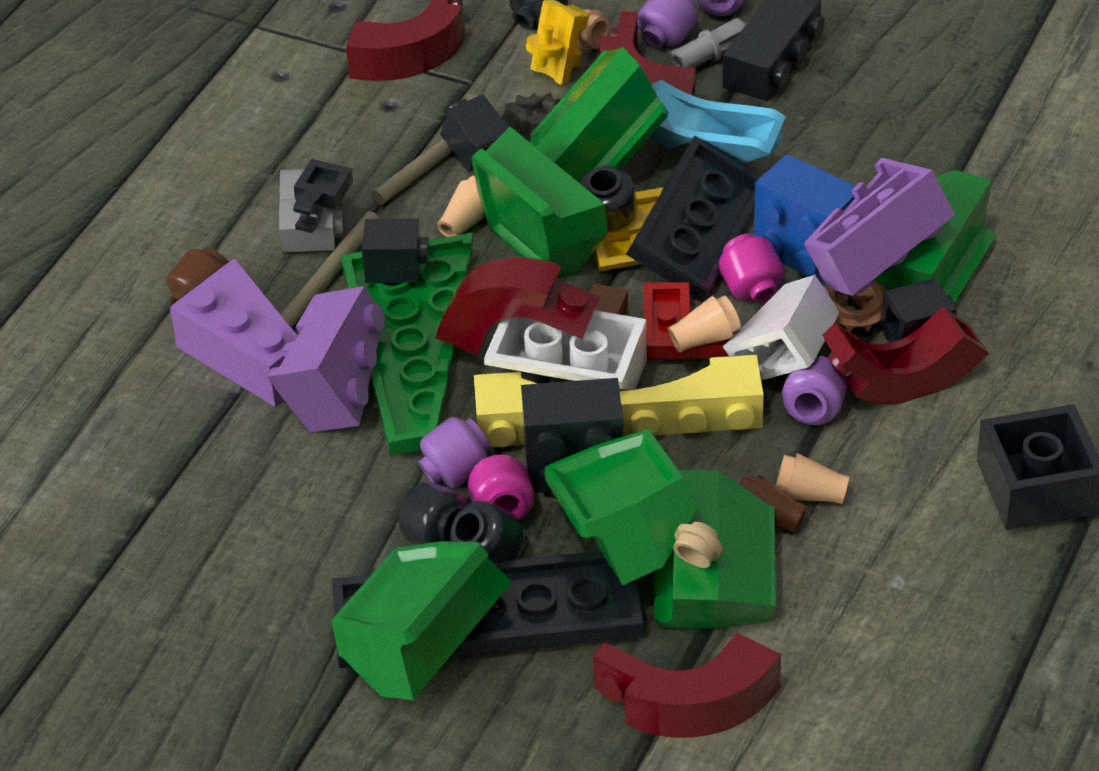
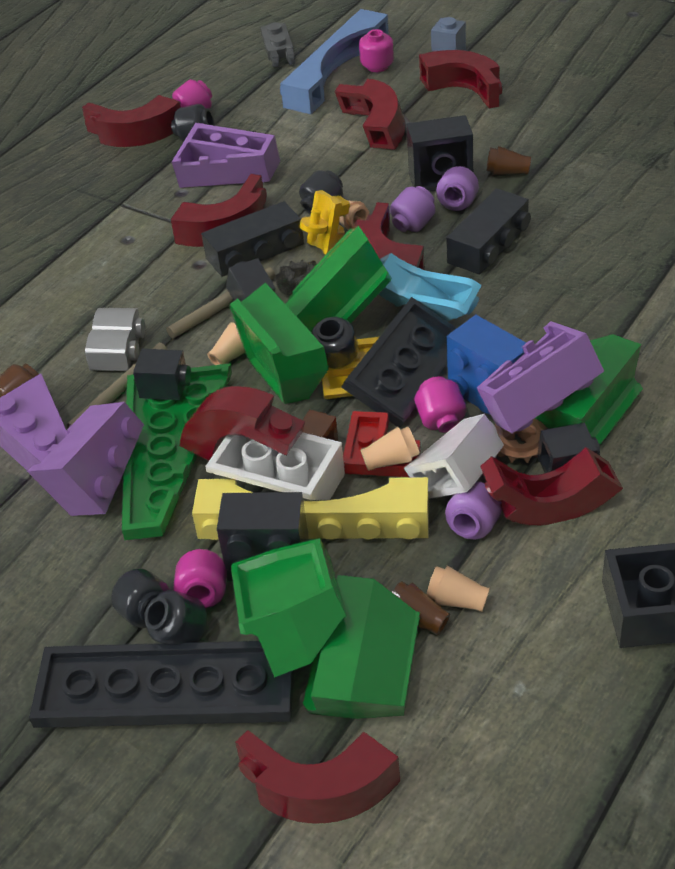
camera: 10 degrees right, 0 degrees up
black plate [293,159,353,233] -> none
green helmet [331,541,512,700] -> none
medium lavender head [418,417,492,489] -> none
light grey axle [670,18,746,67] -> none
tan plate [673,522,724,568] -> none
none -> black brick [201,201,304,277]

